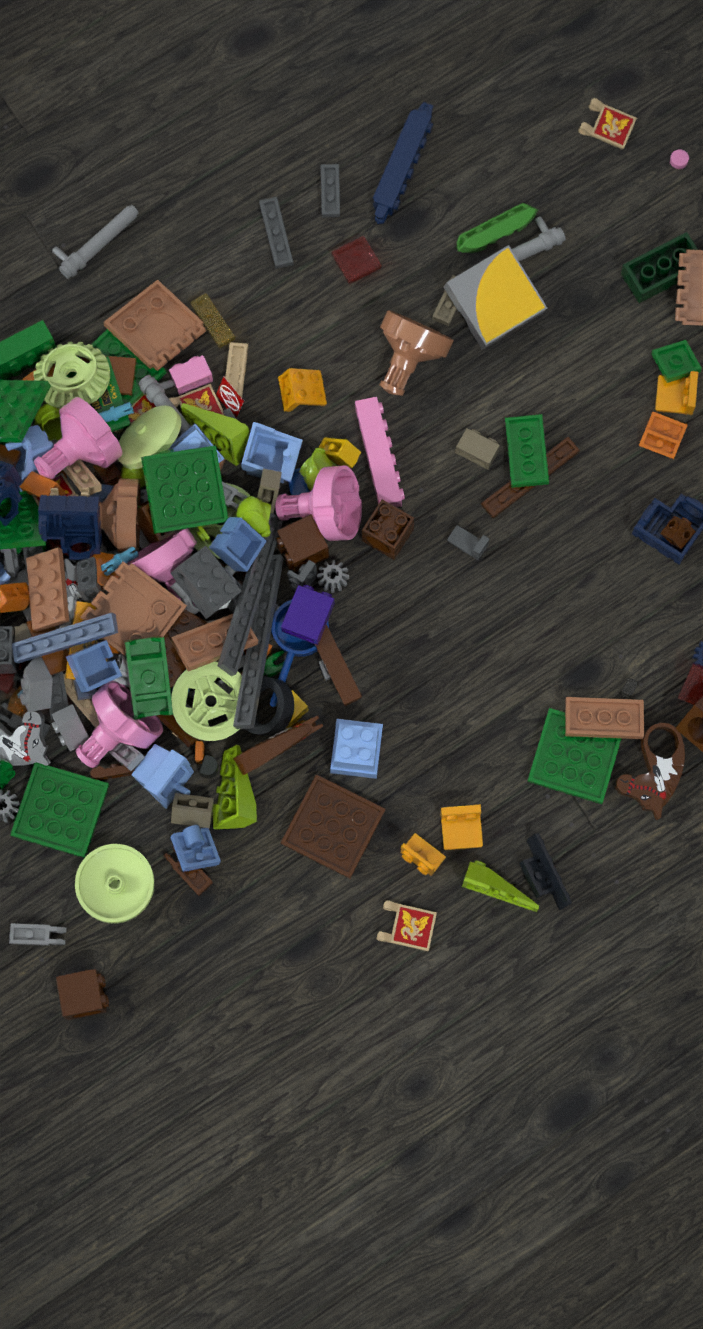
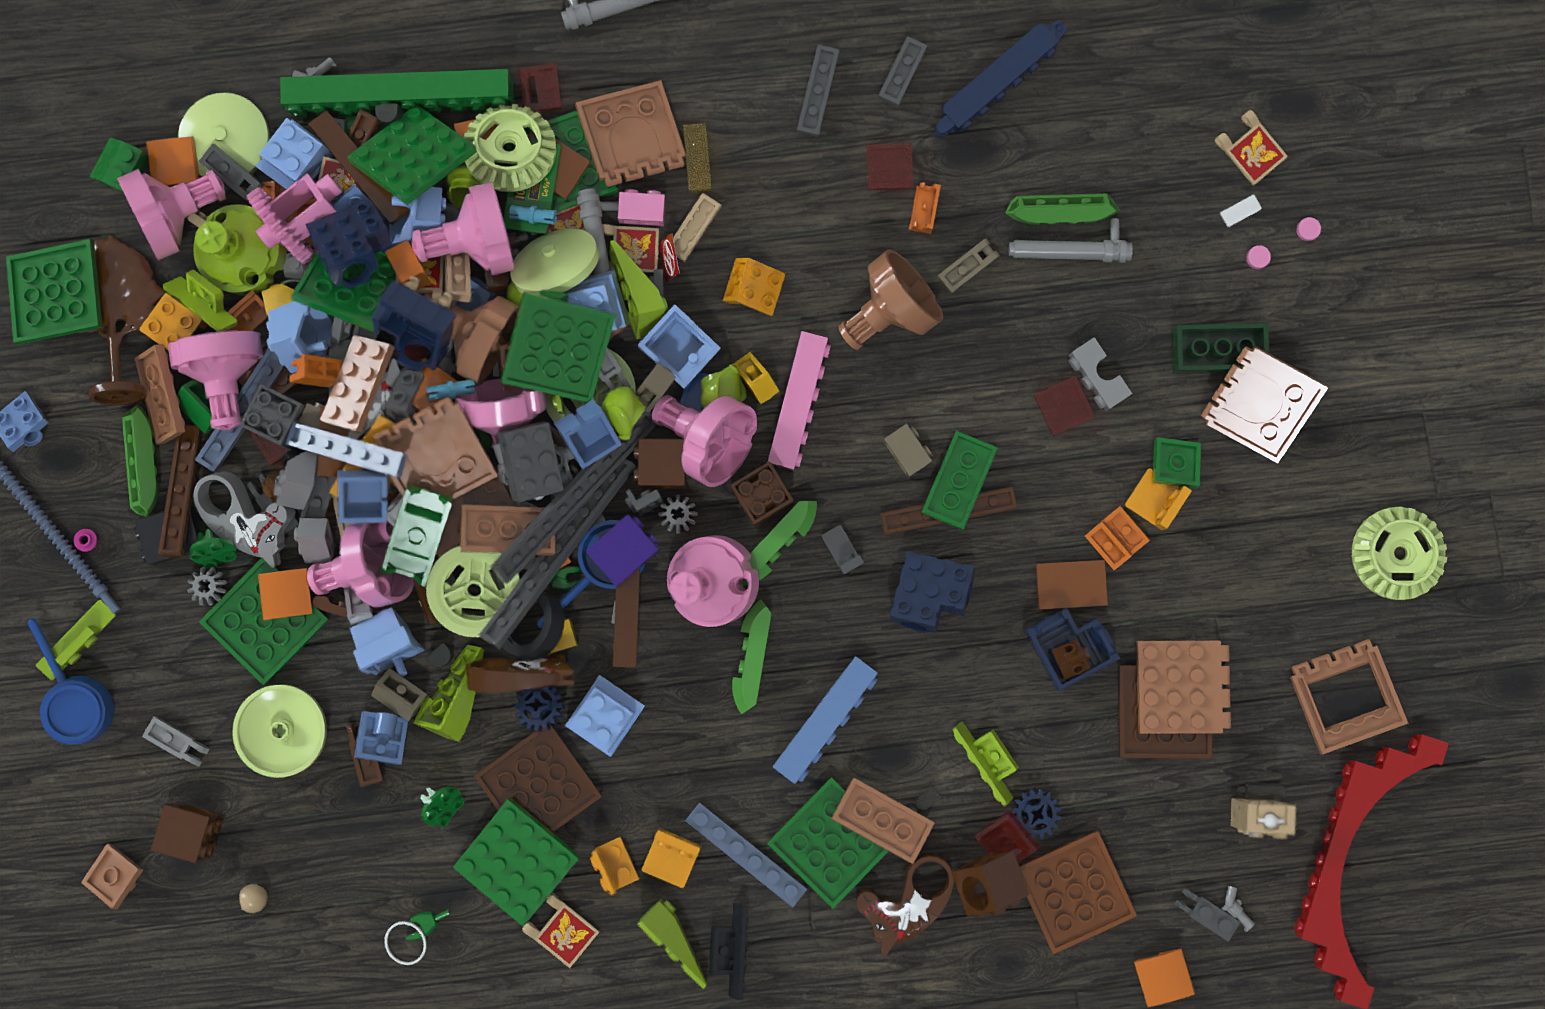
camera: 25 degrees right, 10 degrees up
orange tile [195,741,205,764] -> none
yellow tile [443,245,547,350] -> none
none -> nougat hinge [81,844,143,909]
none -> tan piece [240,884,268,913]
none -> orange slope [258,568,312,620]
none -> white piece [385,921,427,965]
none -> green hand [405,909,451,940]
none -> green plate [420,786,465,828]
none -> green plate [453,797,581,926]
none -> dark blue gear [514,686,565,733]
none -> clear red plate [517,63,562,113]
none -> bright pink piece [667,535,759,627]
none -> sand blue plate [685,802,807,907]
none -> bright green brick [732,599,771,715]
none -> bright green brick [742,501,817,586]
none -> medium blue brick [773,656,878,784]
none -> dark blue piece [890,551,975,633]
none -> orange hinge [909,182,941,234]
none -> lime bracket [953,722,1019,806]
none -> clear red plate [1034,376,1095,436]
none -> dark orange tile [1036,560,1108,609]
none -> light grey arch [1068,338,1132,411]
none -> white sticker [1220,195,1262,227]
none -> bright pink tile [1246,246,1271,269]

